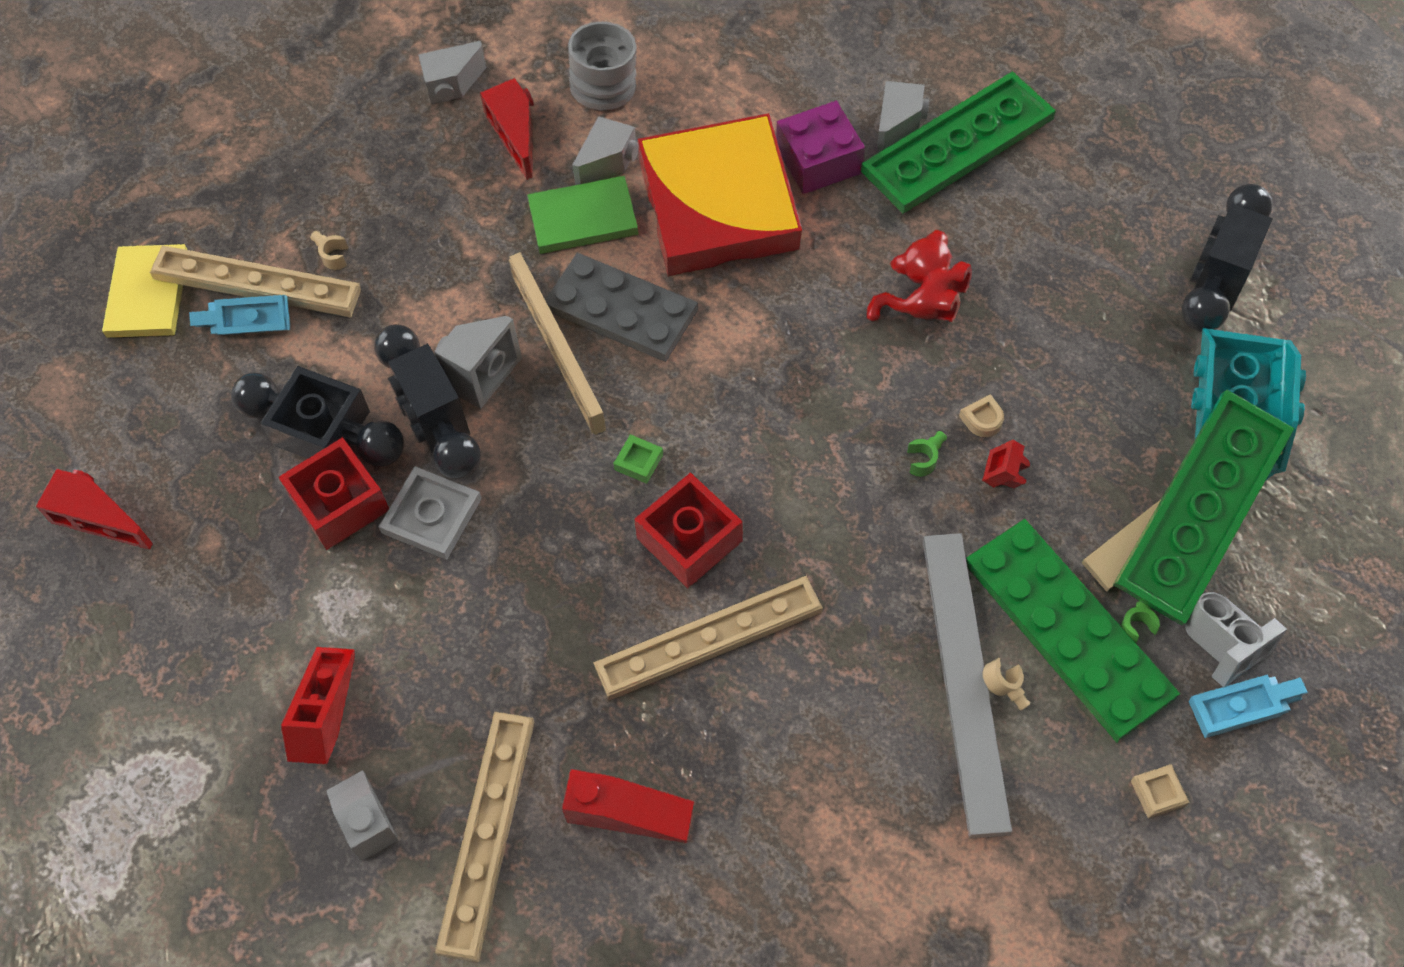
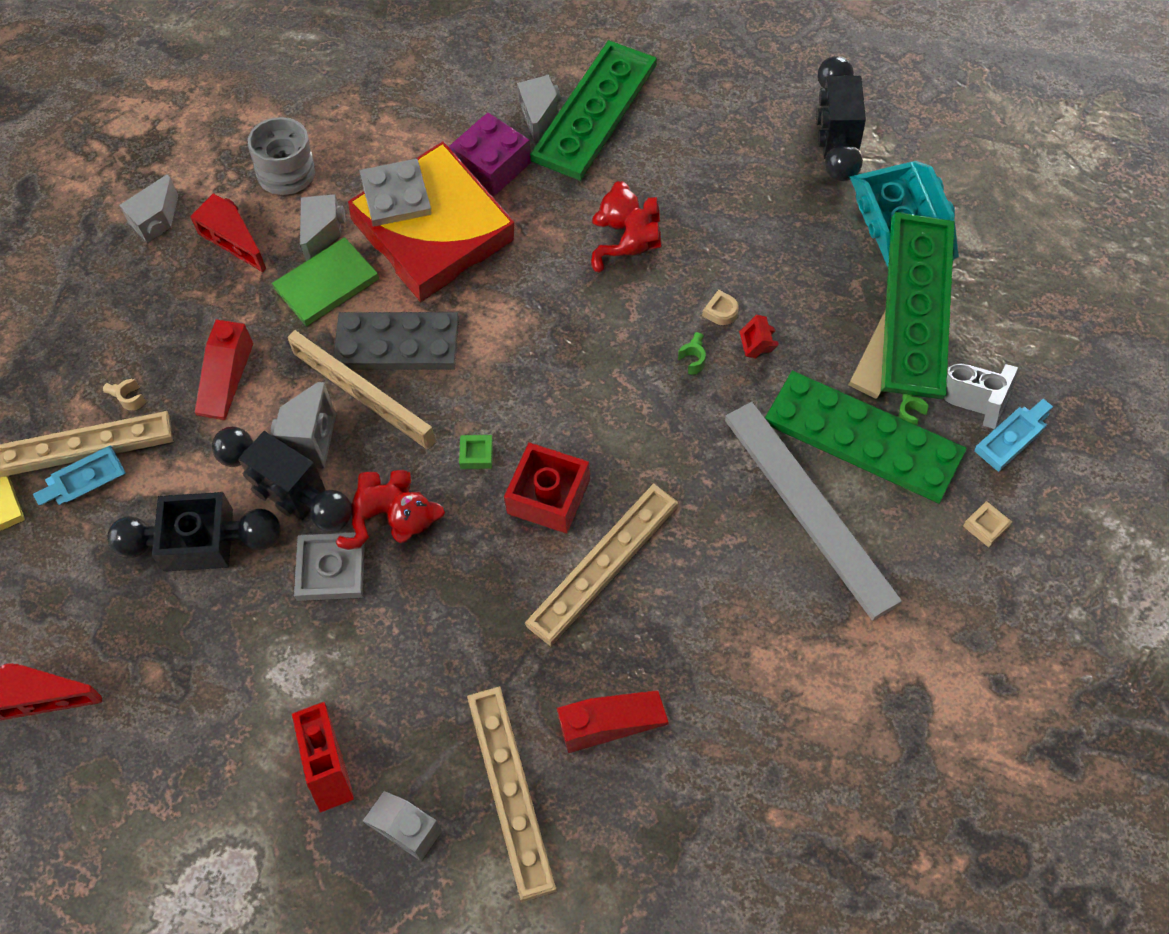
camera: 25 degrees left, 0 degrees up
red brick [278,437,389,550] -> none
tan piece [983,658,1030,710] -> none
none -> red slope [195,319,254,420]
none -> red animal [336,470,445,550]
none -> light grey plate [359,159,431,227]

